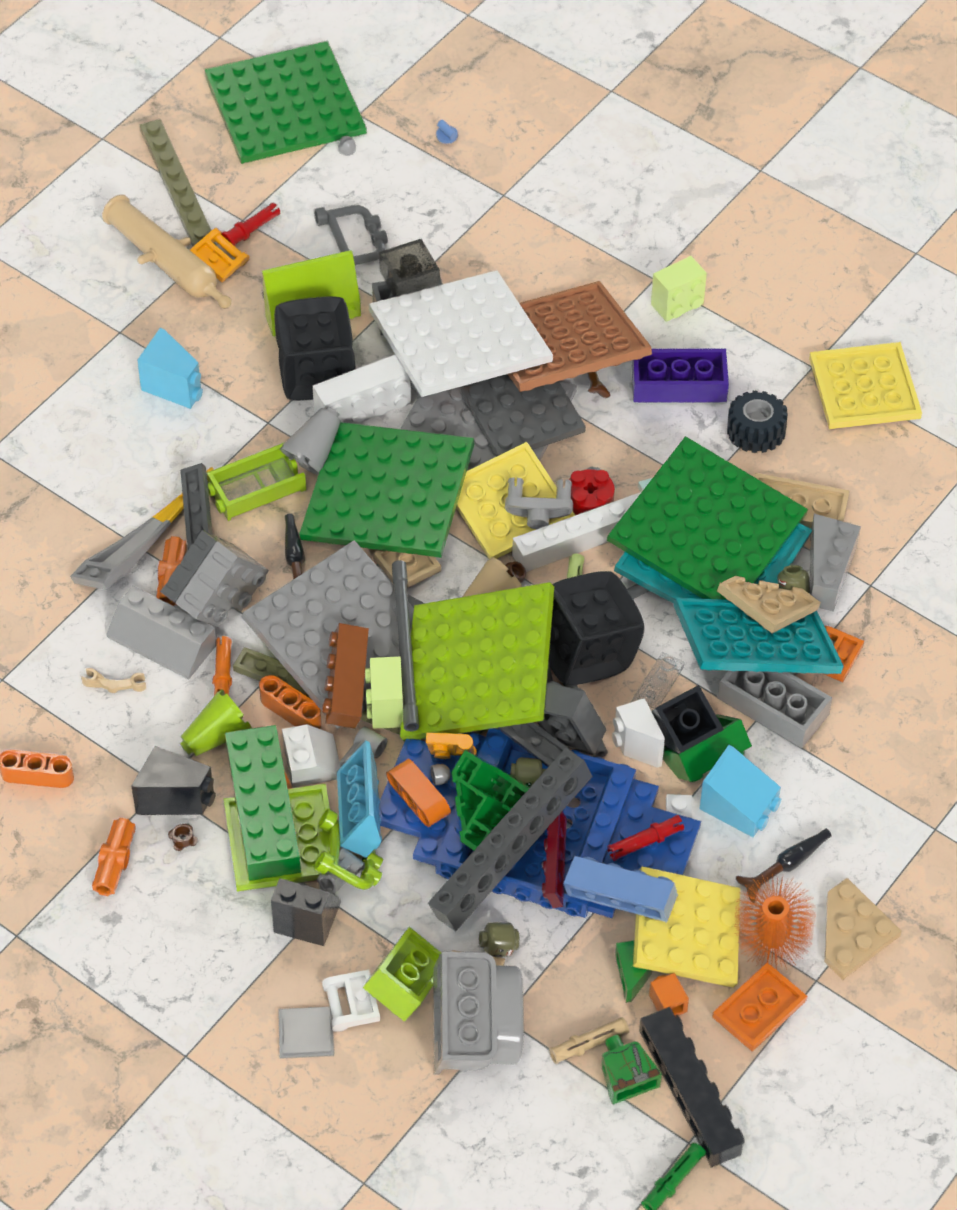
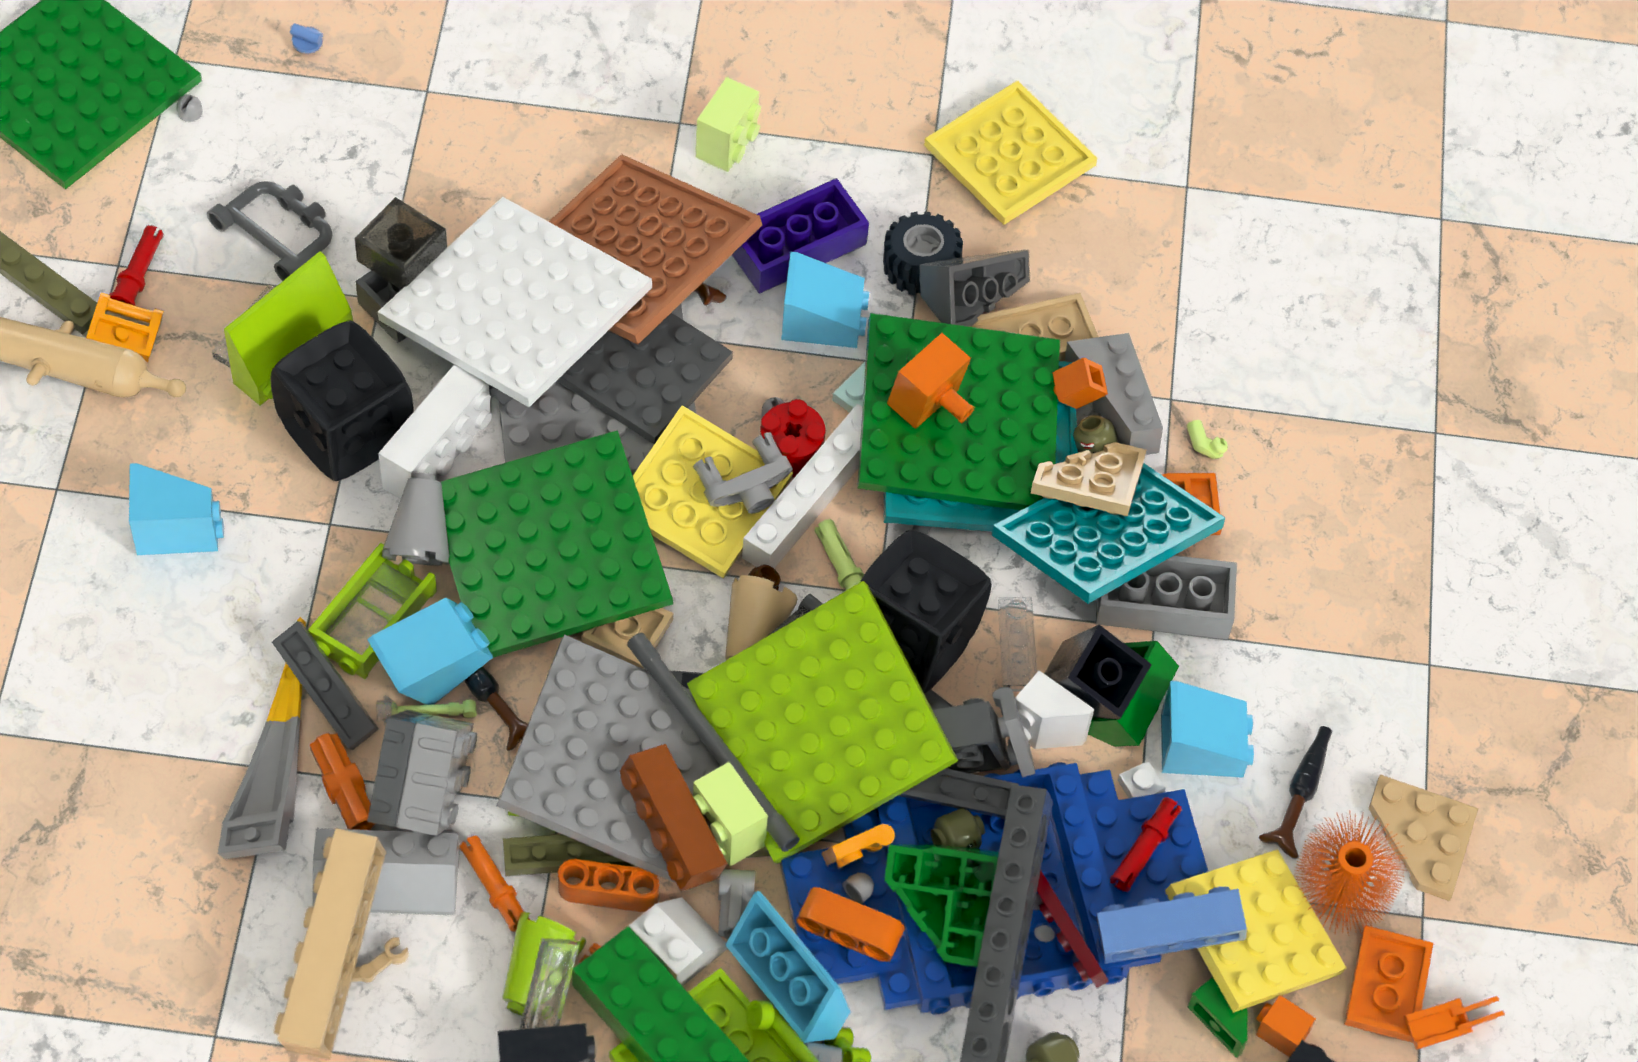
camera: 35 degrees left, 5 degrees up
none -> tan brick [274,828,386,1060]
none -> medium azure slope [367,598,493,705]
none -> yellowish green piece [376,695,477,726]
none -> clear plate [520,938,579,1029]
none -> medium azure slope [781,252,870,348]
none -> orange brick [887,333,975,429]
none -> dark grey wedge [919,250,1030,327]
none -> light grey plate [992,687,1036,777]
none -> orange brick [1052,357,1108,409]
none -> yellowish green arm [1187,420,1228,459]
none -> orange arm [1403,996,1505,1050]

